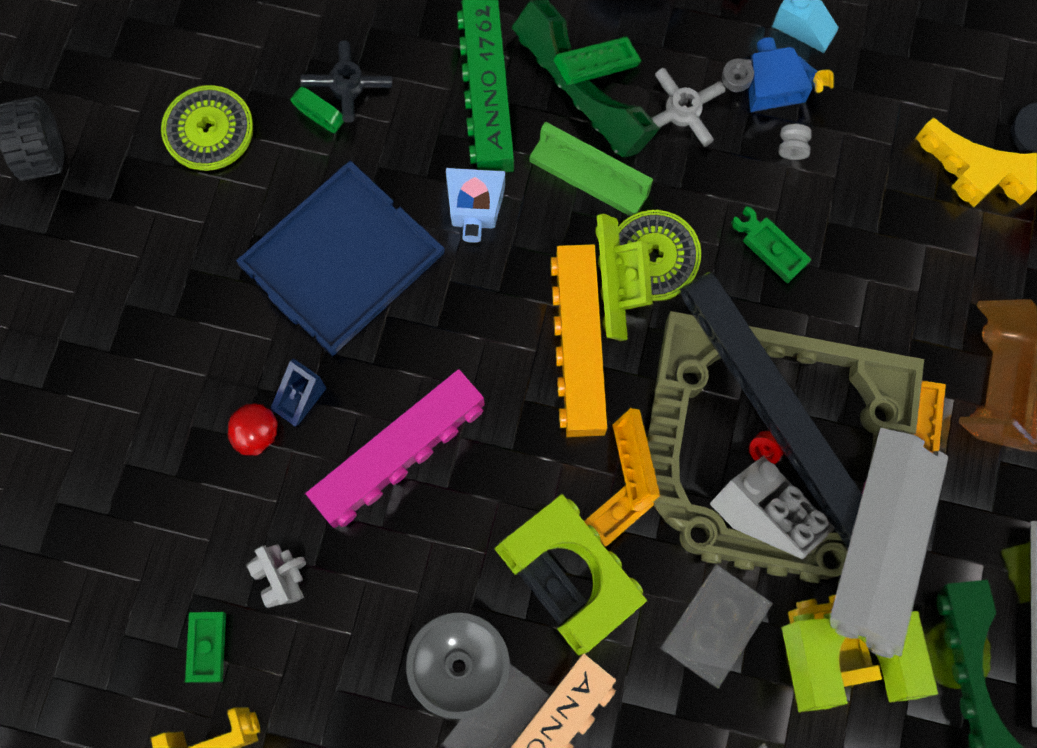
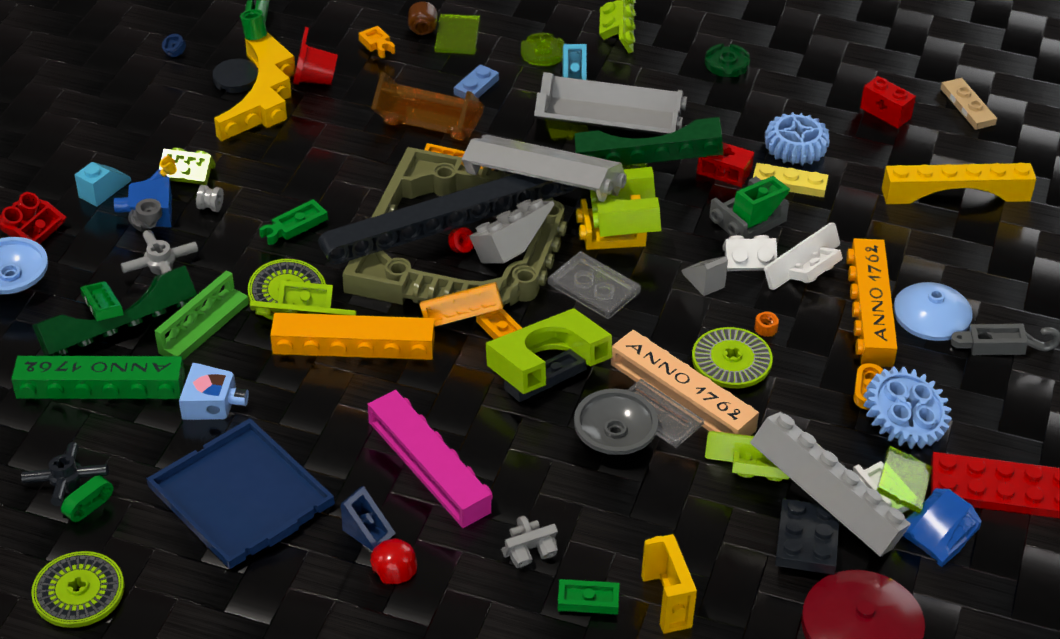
camera: 85 degrees left, 30 degrees down
none -> bracket [159,148,216,185]

